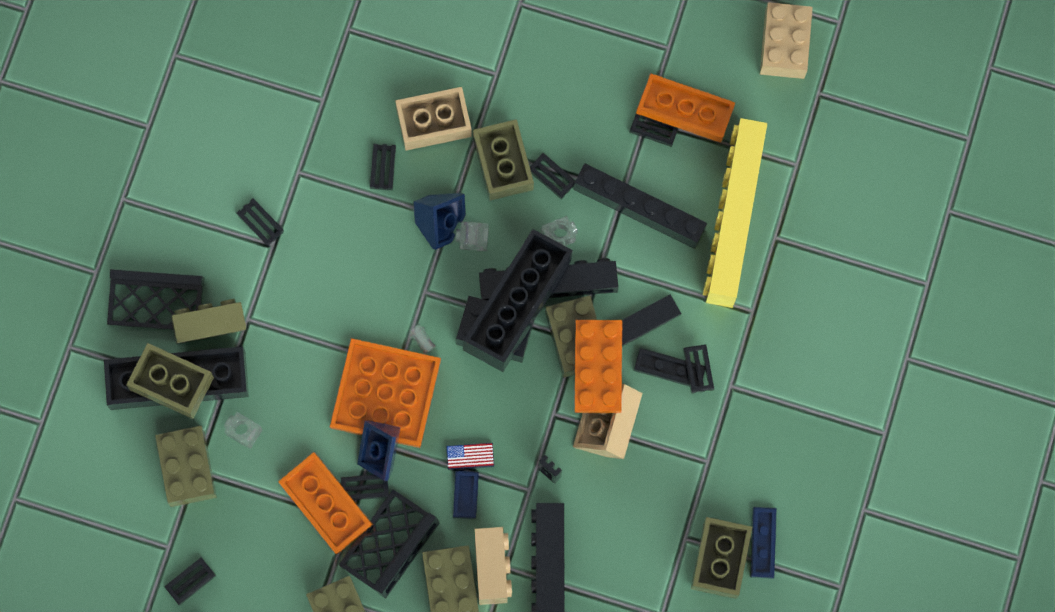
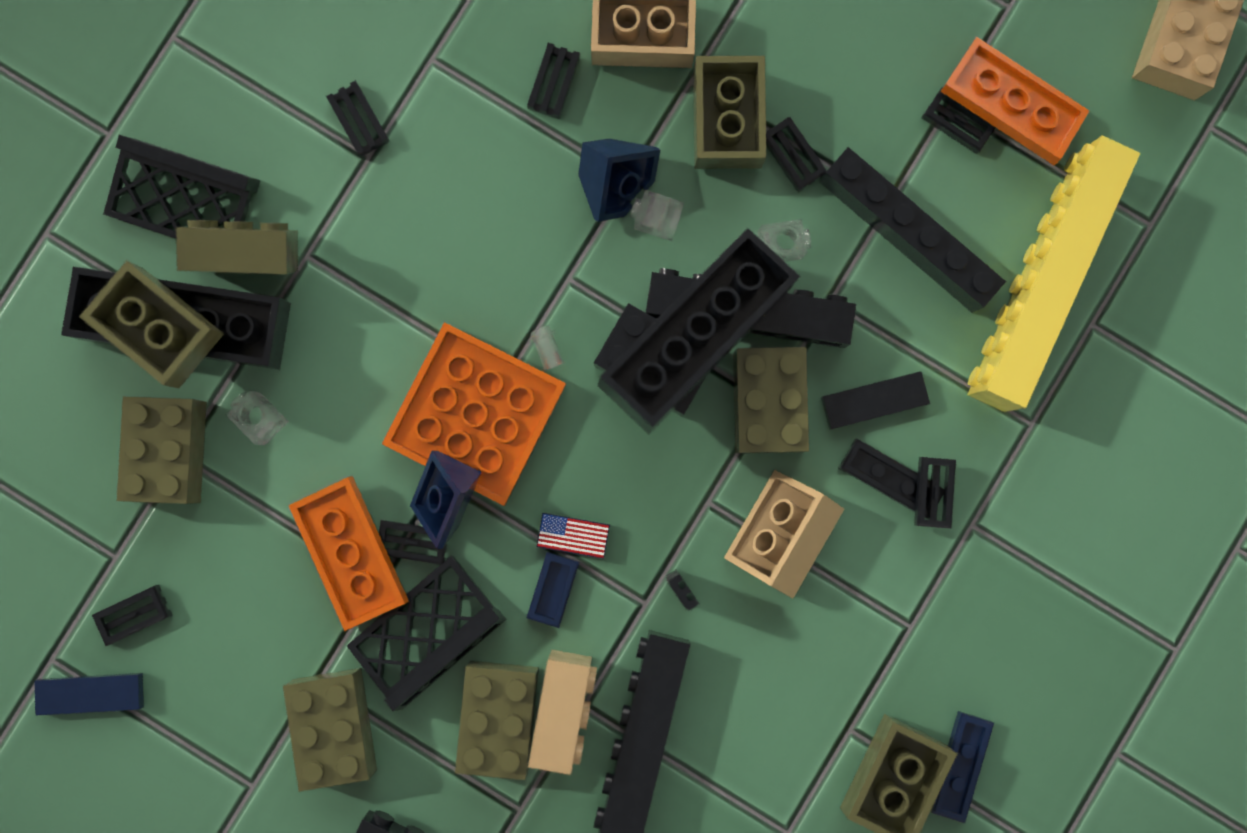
camera: 15 degrees right, 10 degrees up
orange plate [575,320,622,413] -> none

